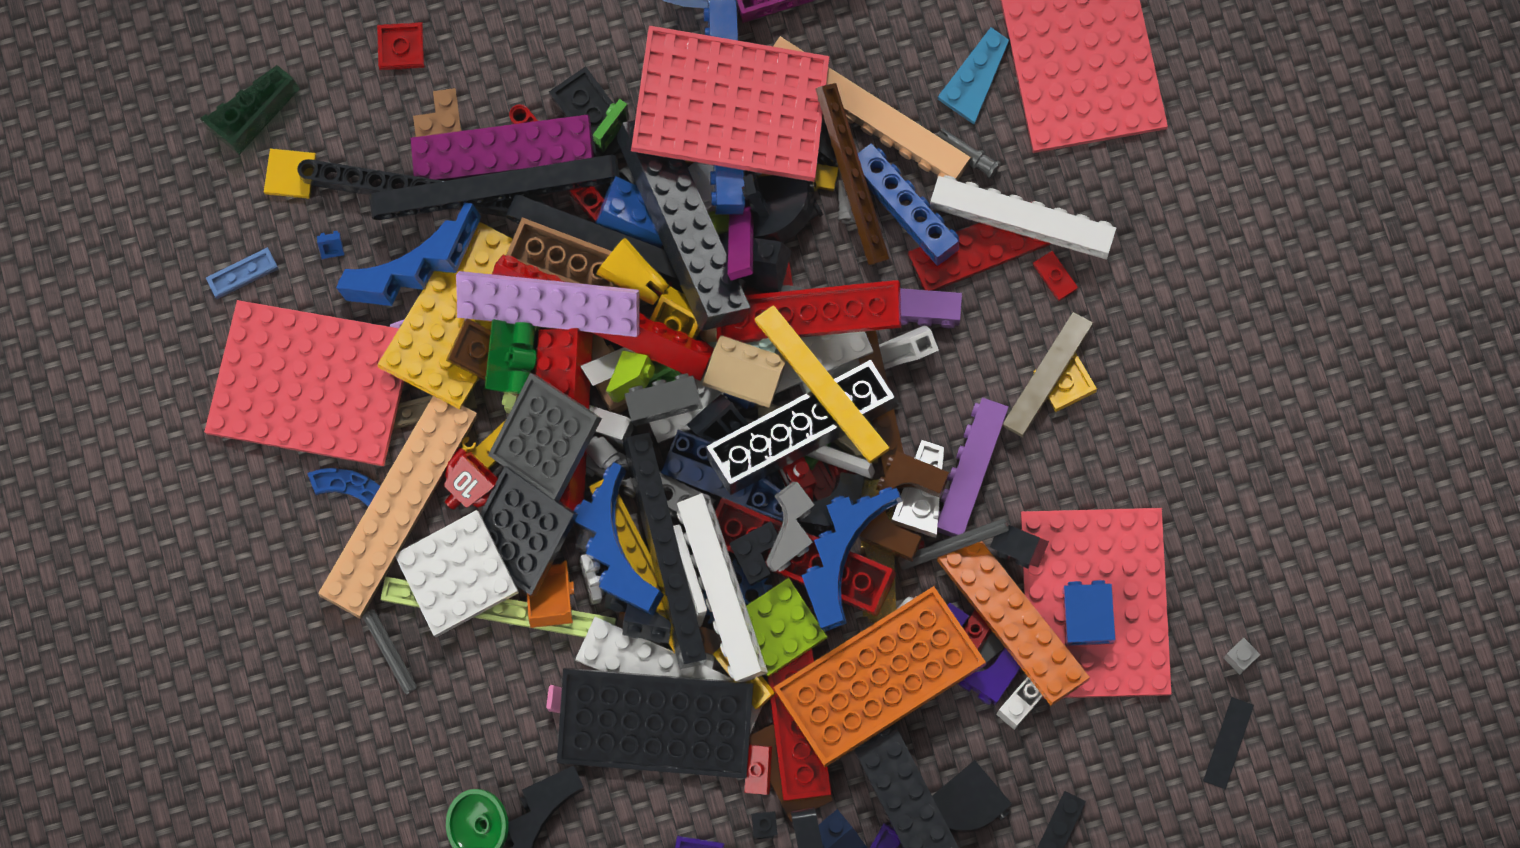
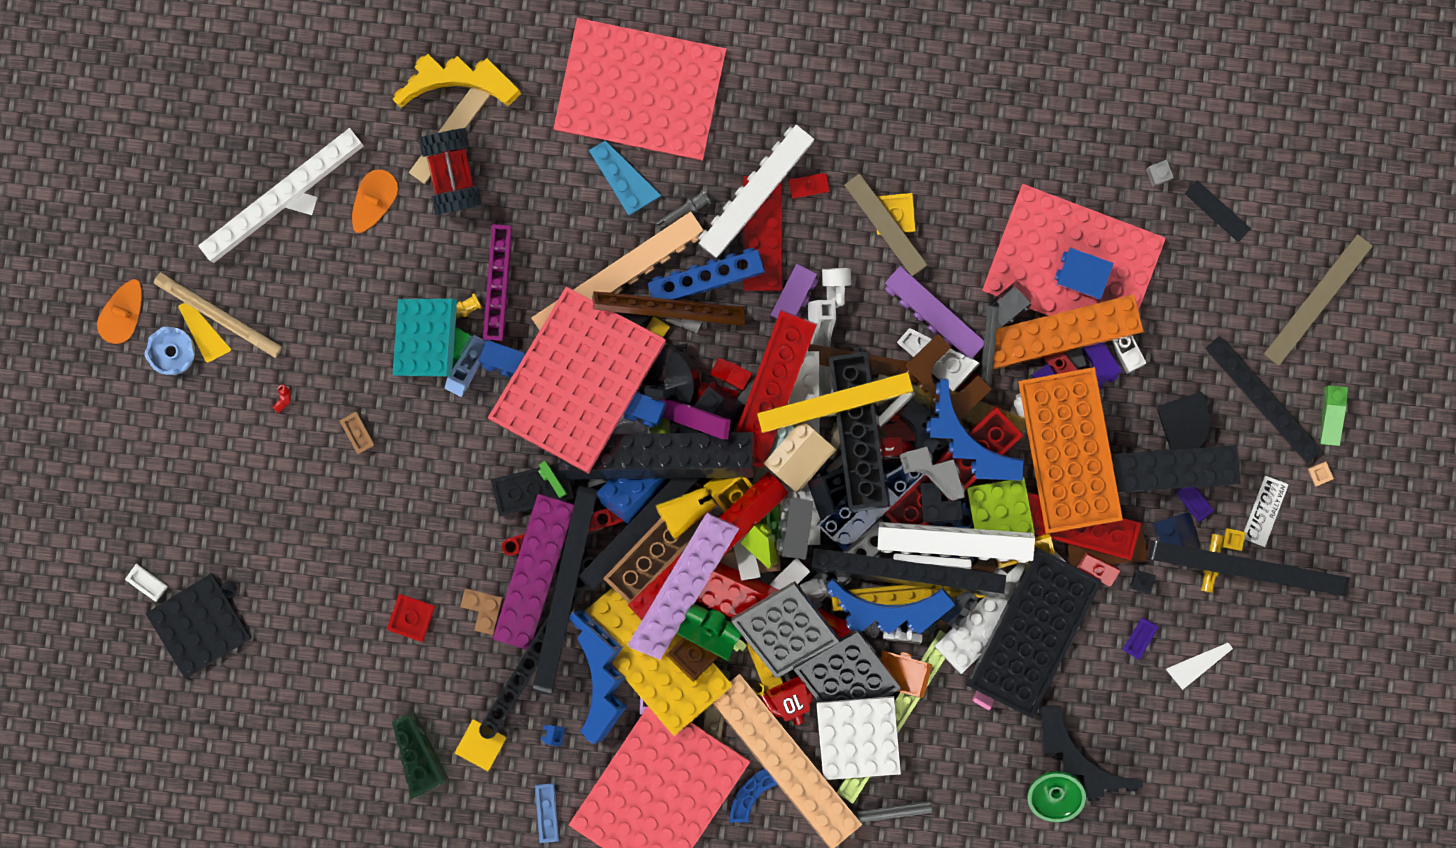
camera: 65 degrees left, 10 degrees up
none -> red slope [709,358,752,392]
none -> white piece [822,268,851,308]

